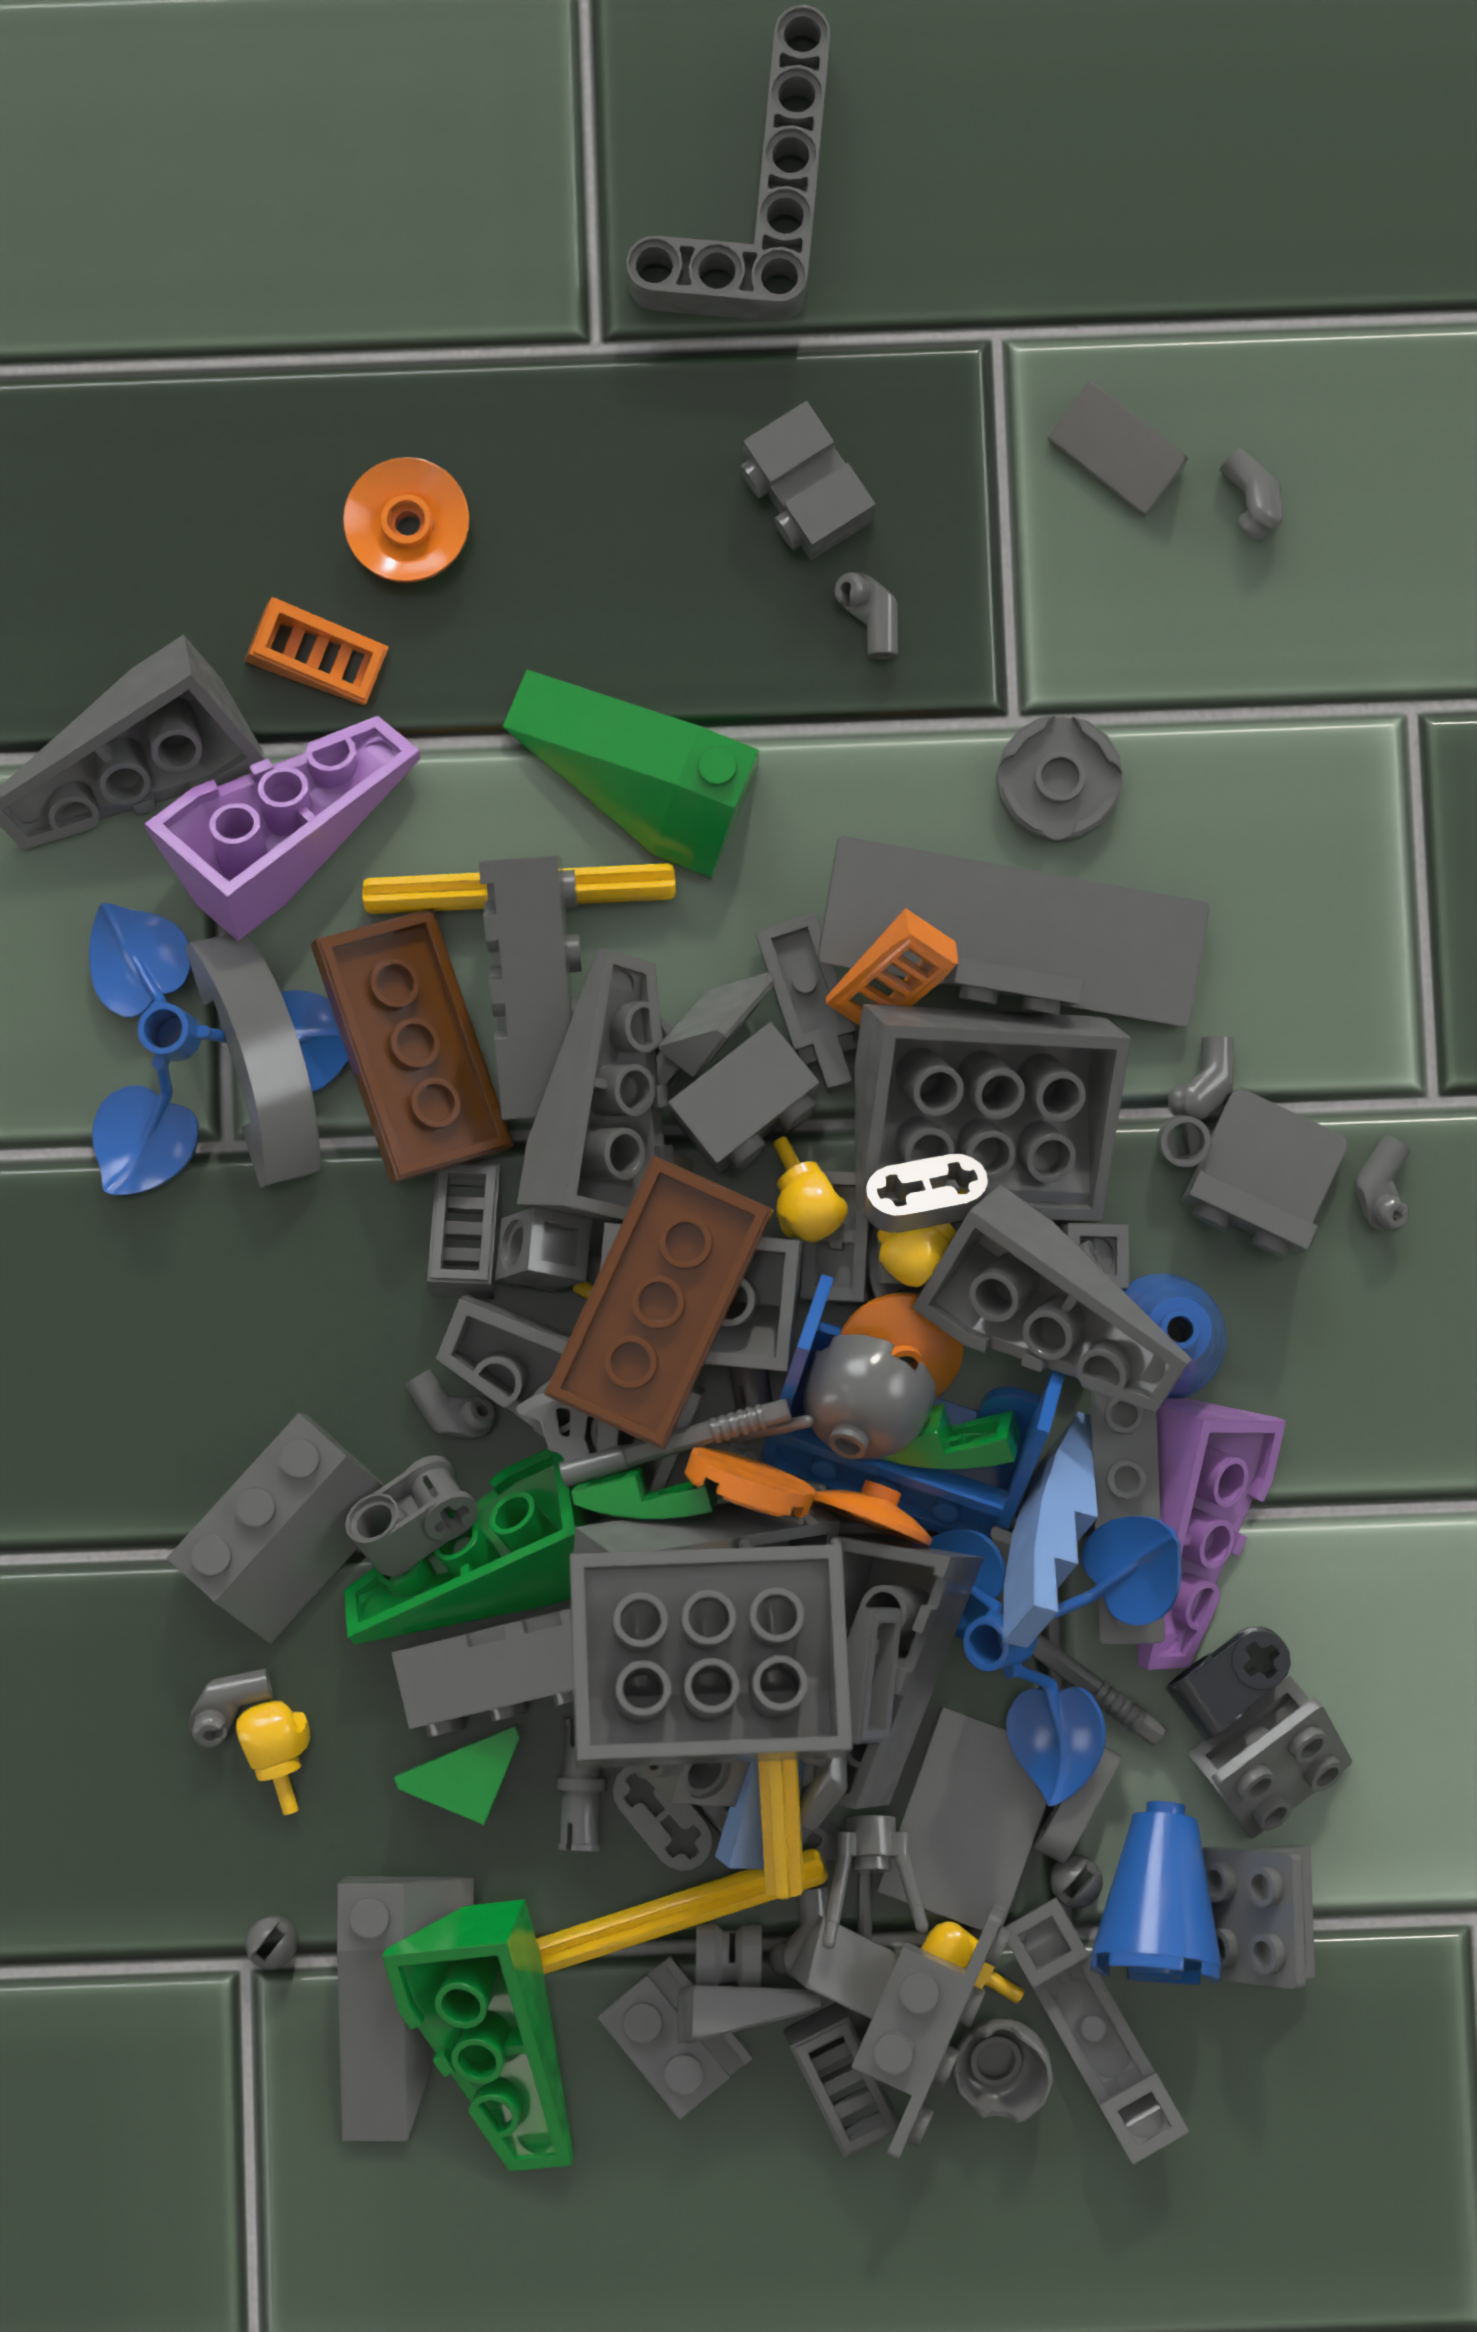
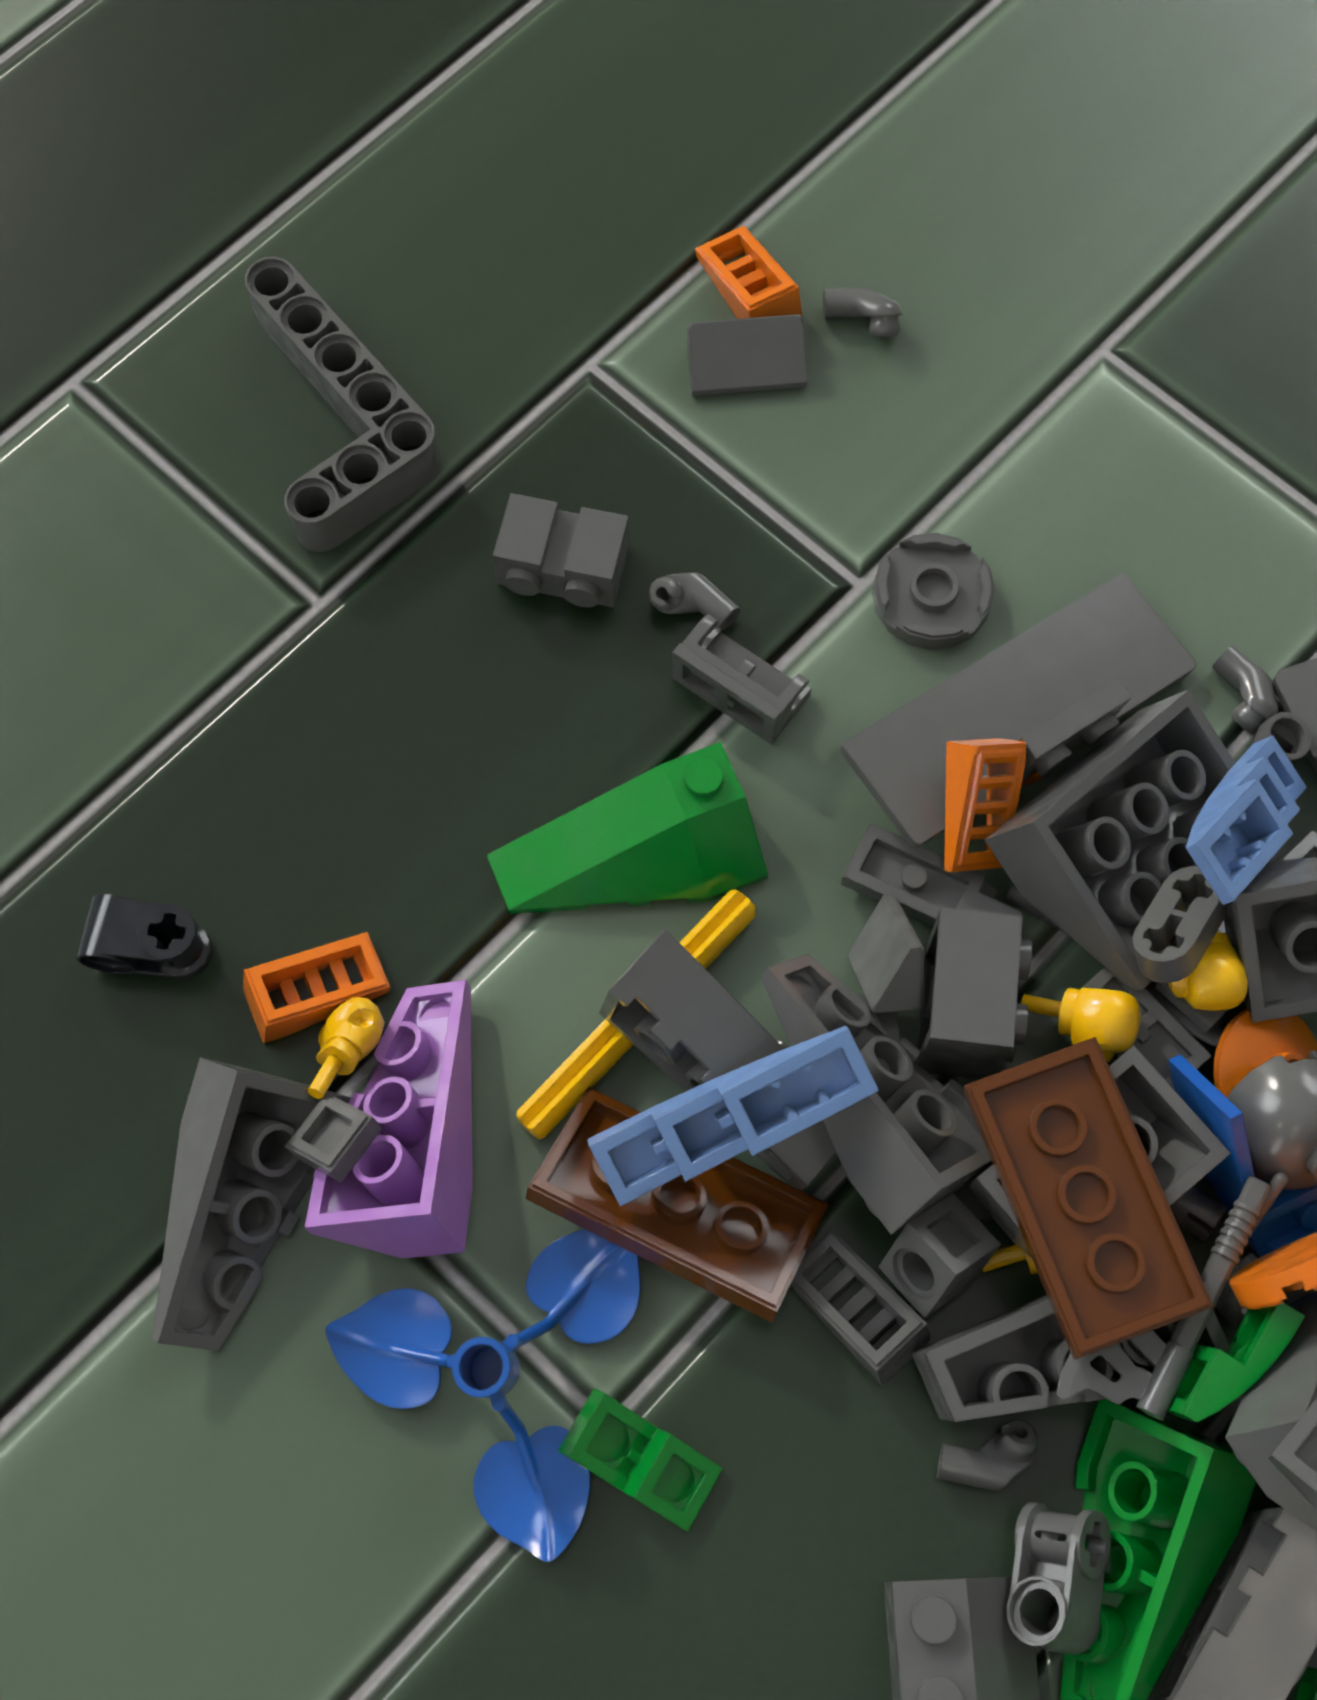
camera: 45 degrees left, 15 degrees down
dark grey slope [185,934,321,1188] -> none
orange dish [343,457,470,582] -> none
none -> black piece [76,894,212,979]
none -> dark grey tile [285,1092,383,1183]
none -> yellow piece [308,997,385,1099]
none -> green slope [558,1388,723,1532]
none -> medium blue slope [587,1026,879,1206]
none -> dark grey hinge [672,614,811,745]
none -> orange slope [695,226,802,319]
none -> medium blue slope [1186,735,1307,905]

